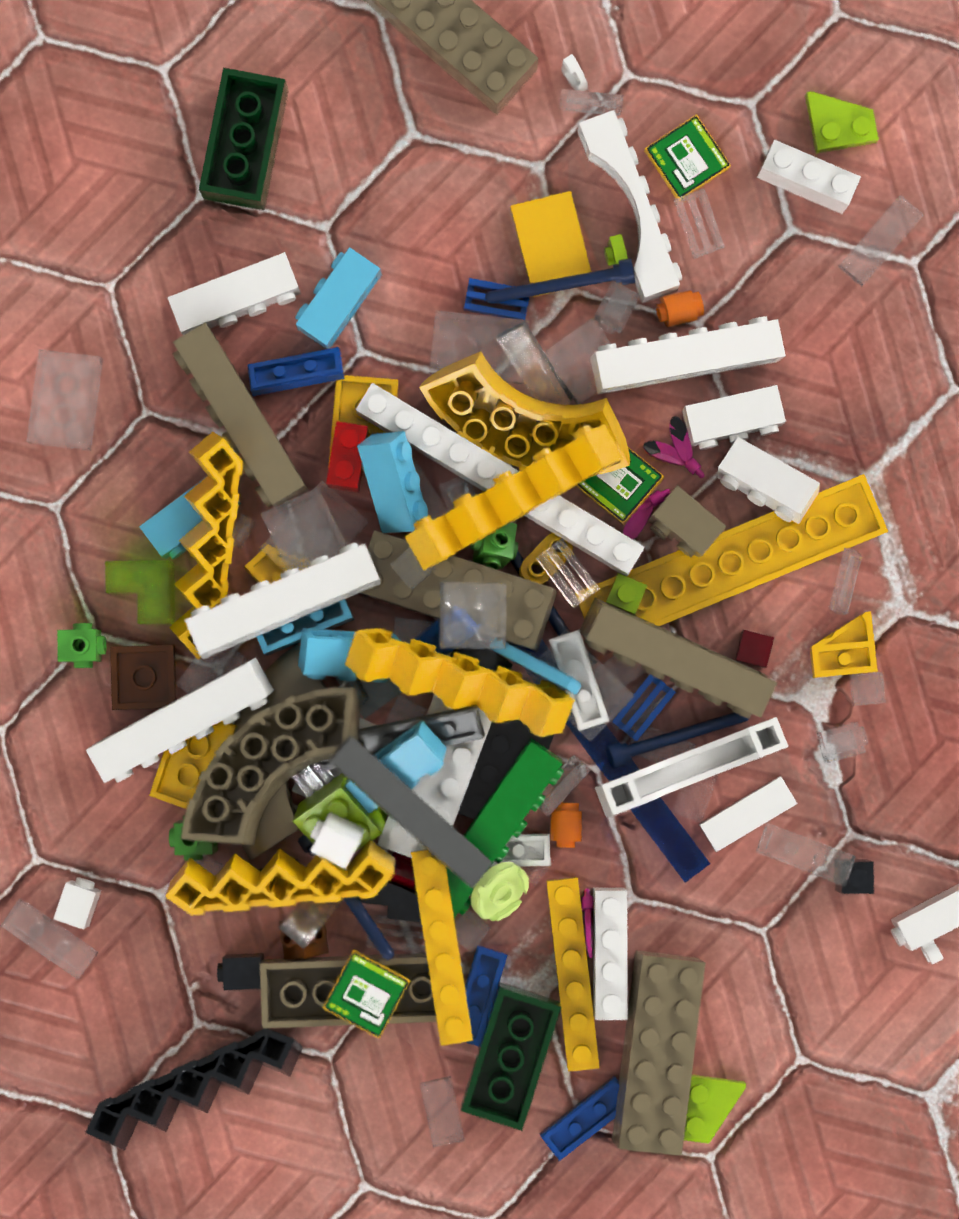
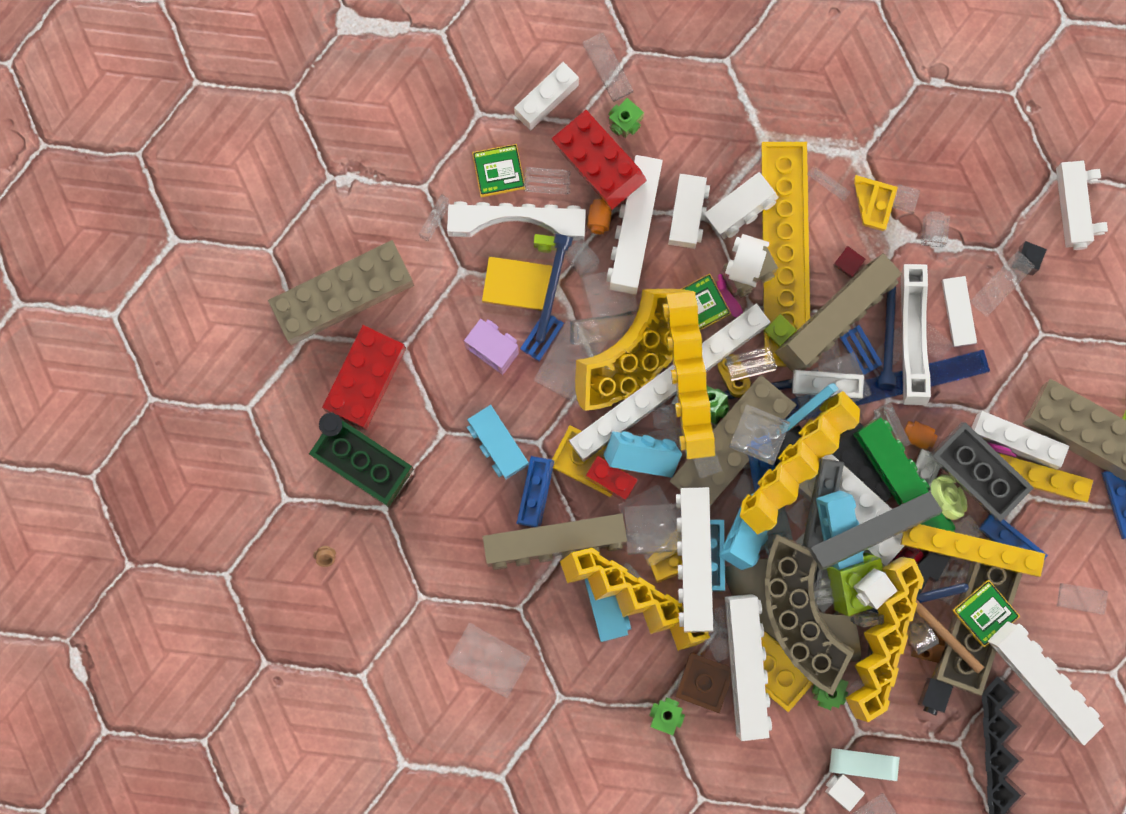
camera: 65 degrees left, 5 degrees down
clear neon green brick [105,560,175,626] -> none
white brick [167,252,301,335] -> none
dark green brick [461,982,561,1131] -> none
white tile [562,54,588,94] -> none
dark pink piece [643,417,705,478] -> none
lime wing [805,91,879,153] -> none
none -> medium nougat plate [313,546,336,567]
none -> black plate [319,413,343,436]
none -> red brick [322,325,406,430]
none -> lavender brick [464,318,519,375]
none -> red brick [551,110,647,210]
none -> bright green brick [608,98,644,138]
none -> white brick [725,234,770,287]
none -> light aqua beam [829,748,900,781]
none -> clear tile [851,611,884,627]
none -> medium nougat bar [915,599,984,674]
none -> dark grey brick [929,422,1034,522]
none -> white brick [988,621,1104,745]

